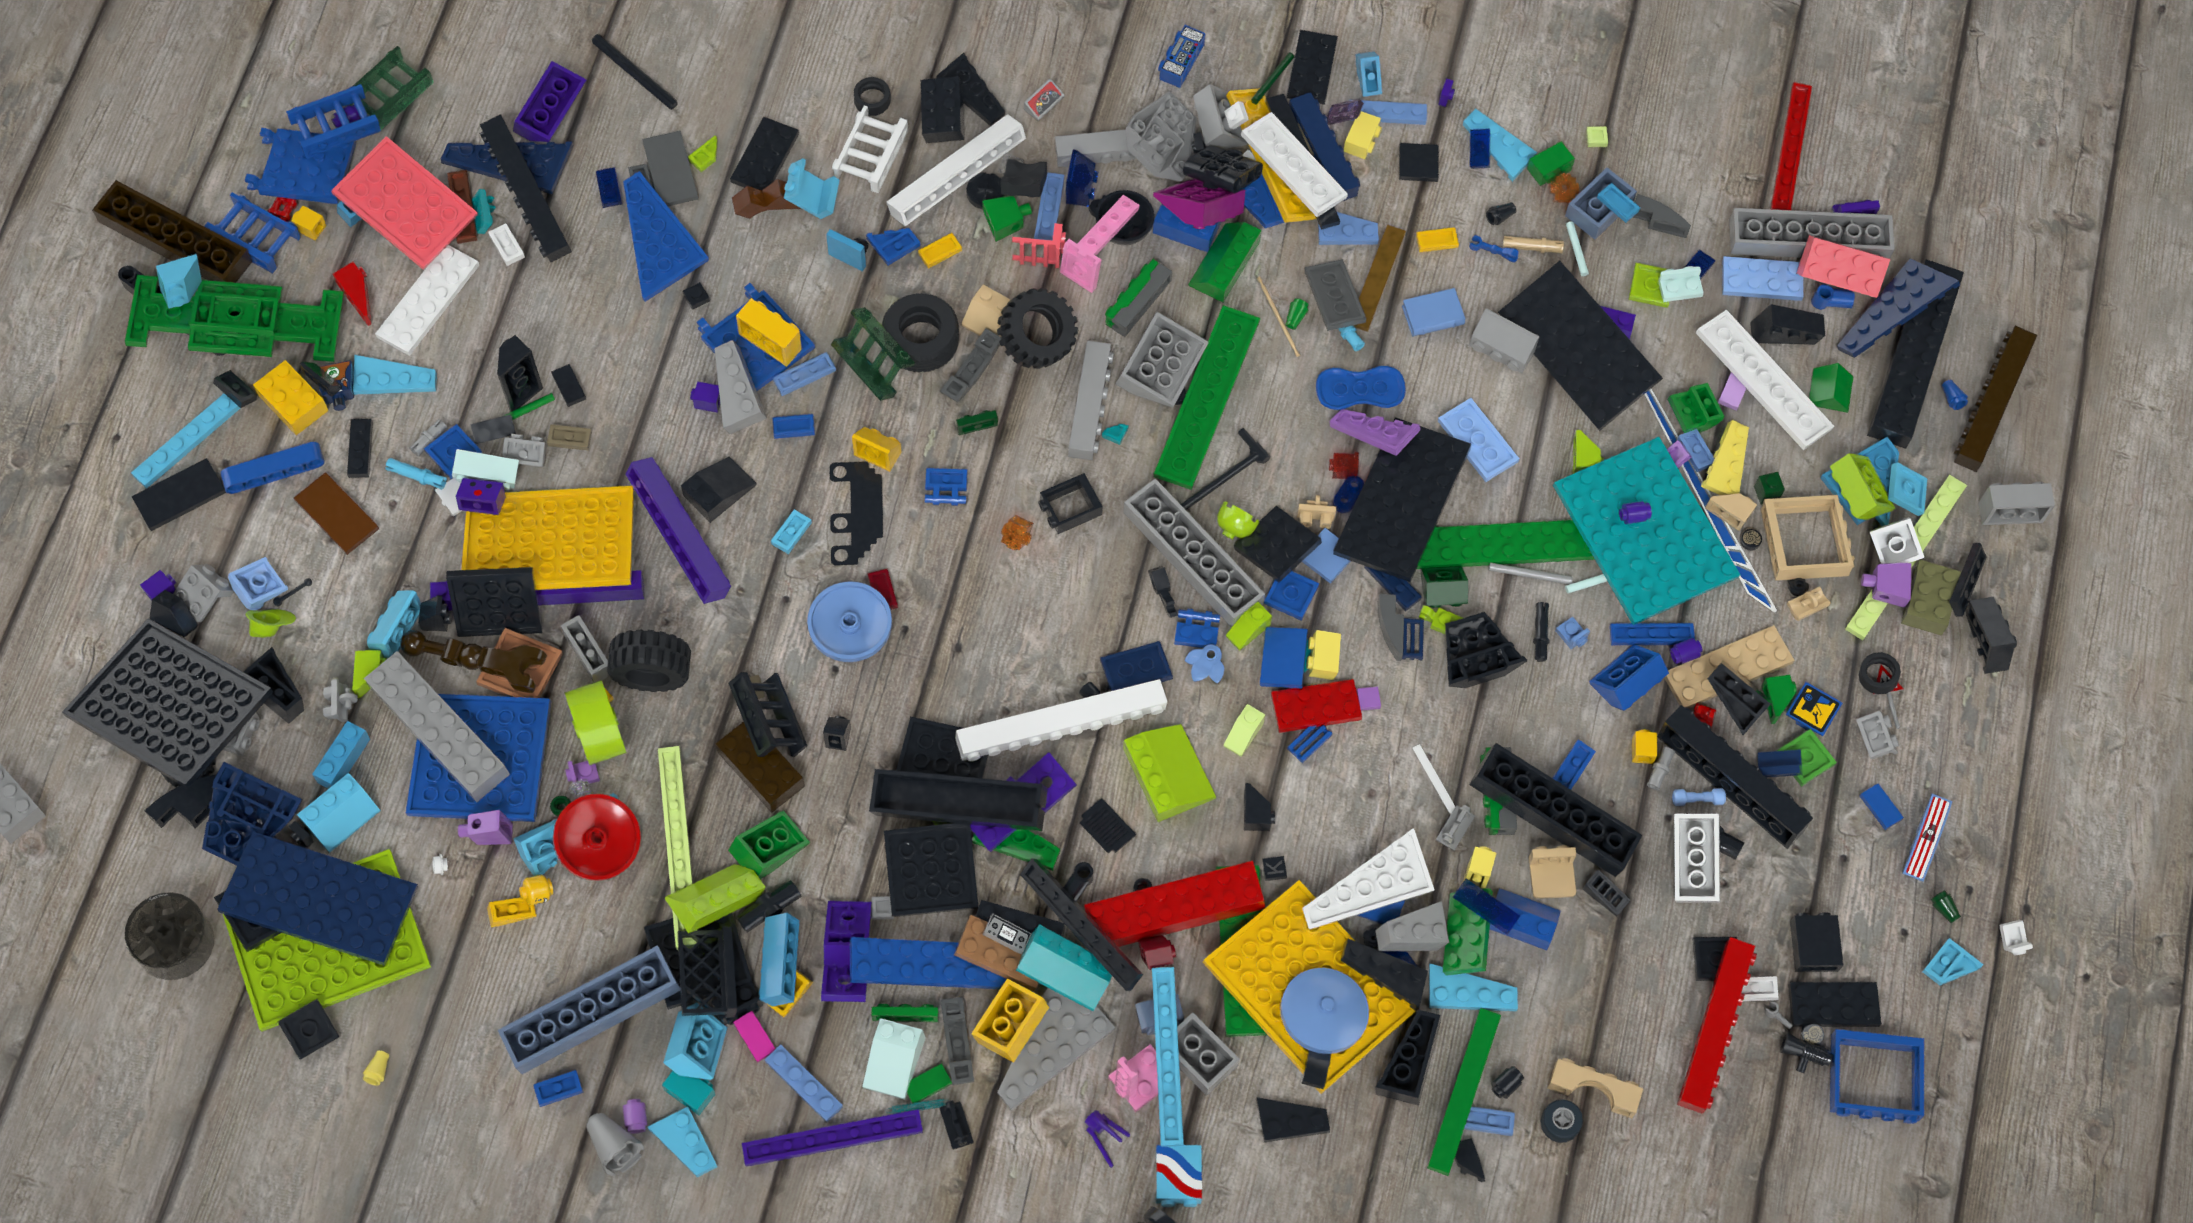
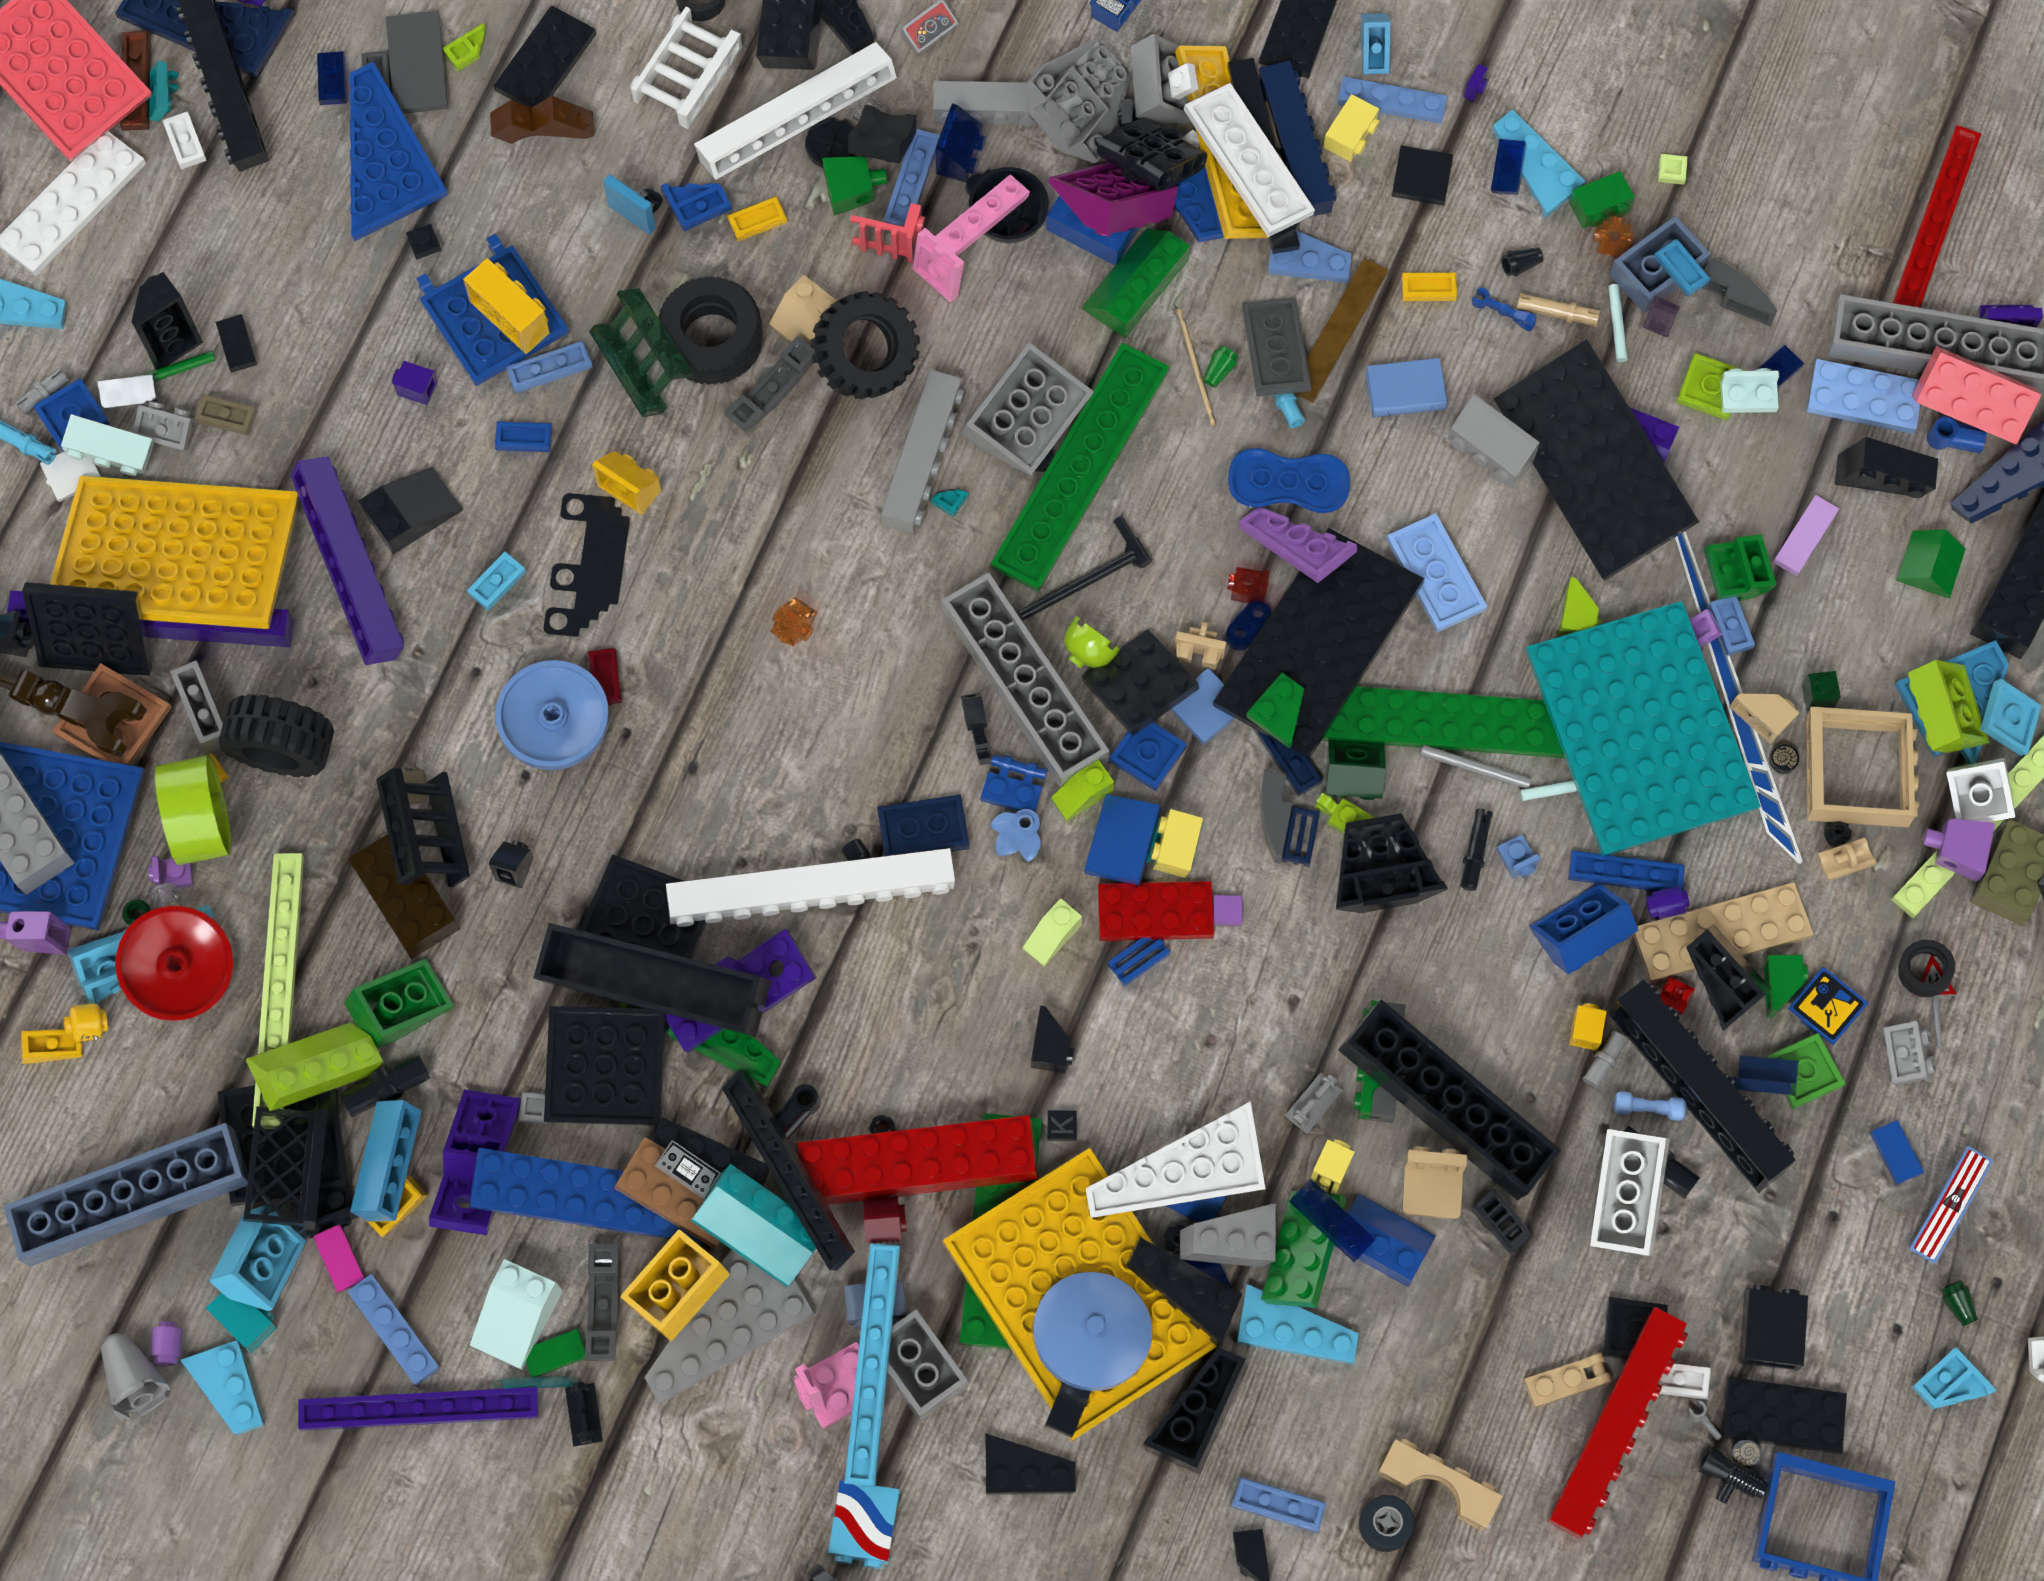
camera: 10 degrees right, 5 degrees up
dark purple brick [455,478,506,515] -> none
blue plate [533,1070,583,1107] -> none
light grey wedge [714,340,767,434] -> none
medium azure panel [784,159,840,219] -> none
green plate [871,1004,939,1022] -> none
blue plate [925,468,967,506] -> none
dark green plate [956,410,998,436] -> none
black window [1038,473,1103,534] -> none
black window [1079,798,1136,854] -> none
dark purple plant [1085,1110,1130,1168] -> none
dark grey piece [1105,259,1172,337] -> none
lime slope [1123,724,1216,822] -> none
dark green bar [1251,52,1295,105] -> none
clear purple plate [1327,99,1364,125] -> none
white sticker [1413,744,1455,815] -> none
green tile [1427,1008,1501,1176] -> none
black brick [1491,1066,1524,1099] -> none
blue plate [1553,739,1596,790] -> none
dark purple brick [1619,501,1652,524] -> none
white plate [1696,310,1834,450] -> none
light yellow wing [1701,420,1749,495] -> none
none -> green wing [1247,673,1304,748]
none -> tan plate [1523,1353,1612,1408]
none -> clear purple tile [1643,296,1681,337]

